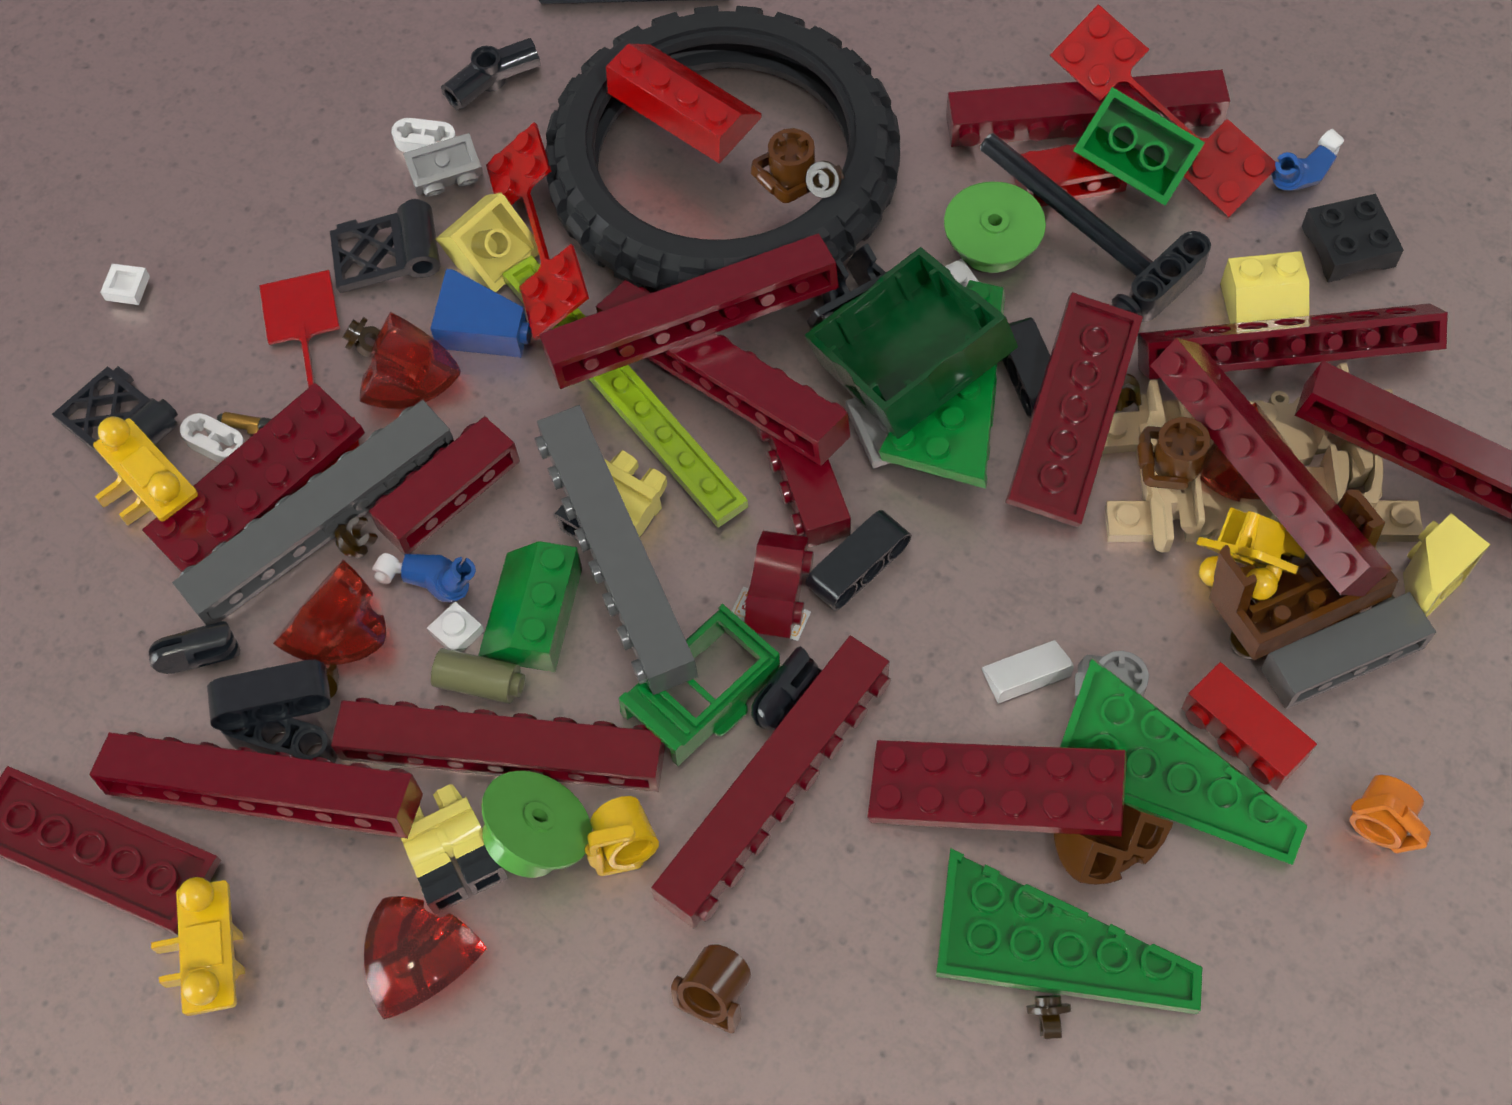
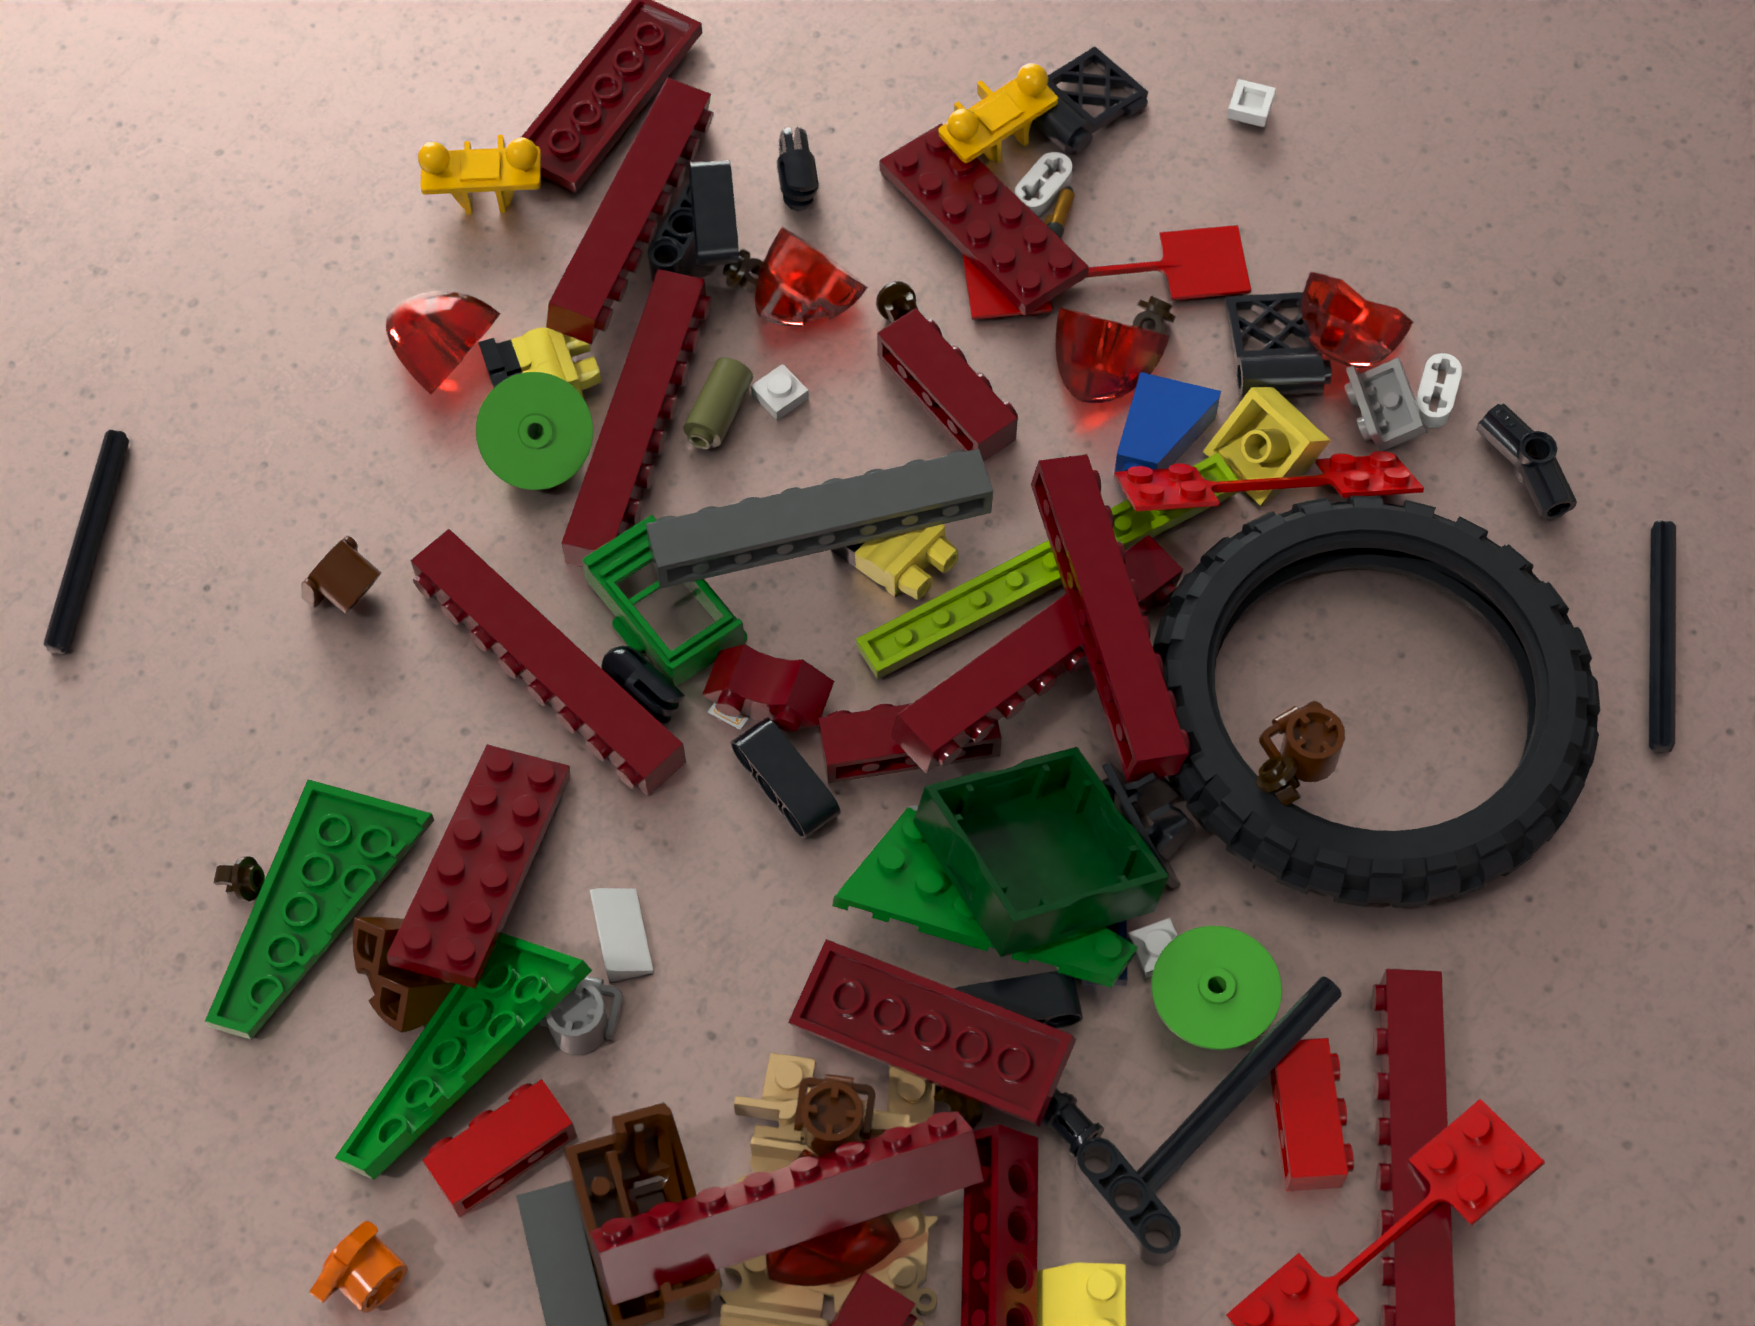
camera: 95 degrees right, 0 degrees up
dark grey brick [172,400,454,625] -> none
blue arm [372,553,476,603] -> none
green slope [478,541,582,672] -> none
yellow piece [585,796,659,876] -> none
red slope [606,44,762,164] -> none
green slope [1073,87,1205,206] -> none
yellow piece [1196,507,1306,600] -> none
none -> clear red brick [1301,272,1413,368]

